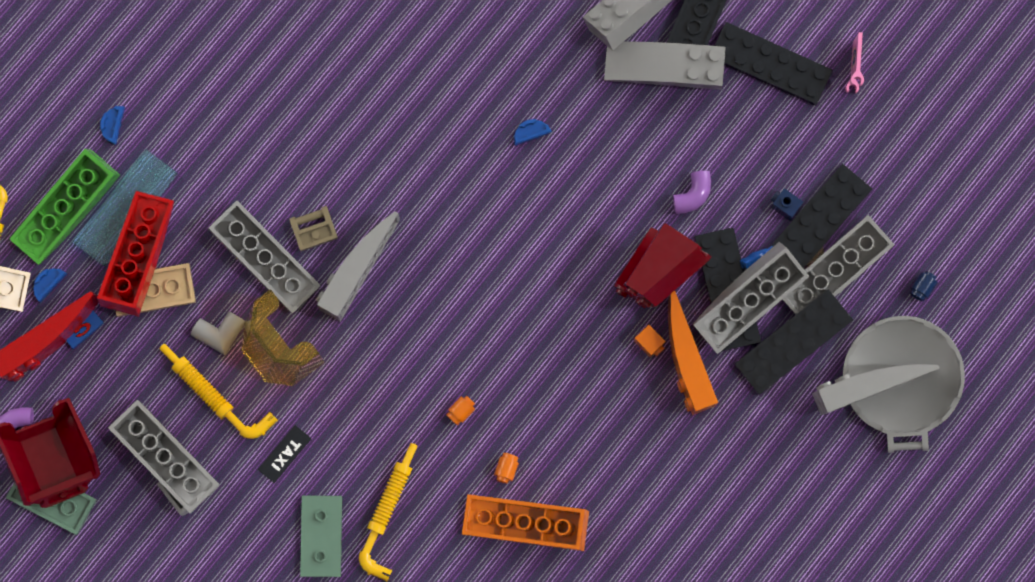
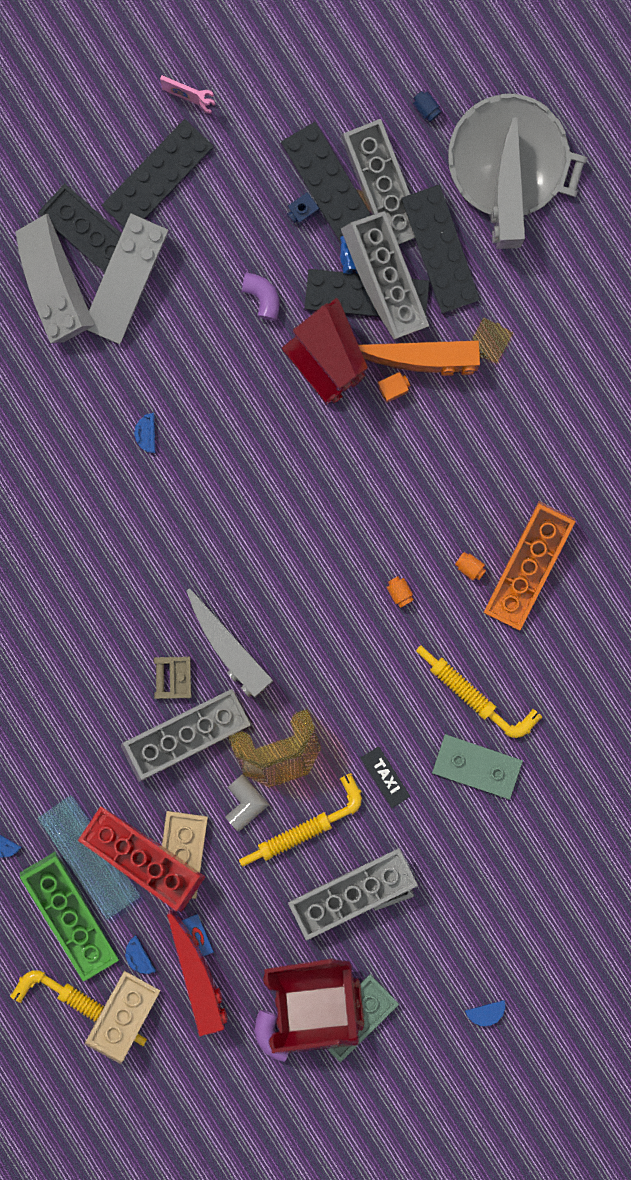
camera: 70 degrees left, 5 degrees up
none -> clear yellow piece [471,317,513,364]

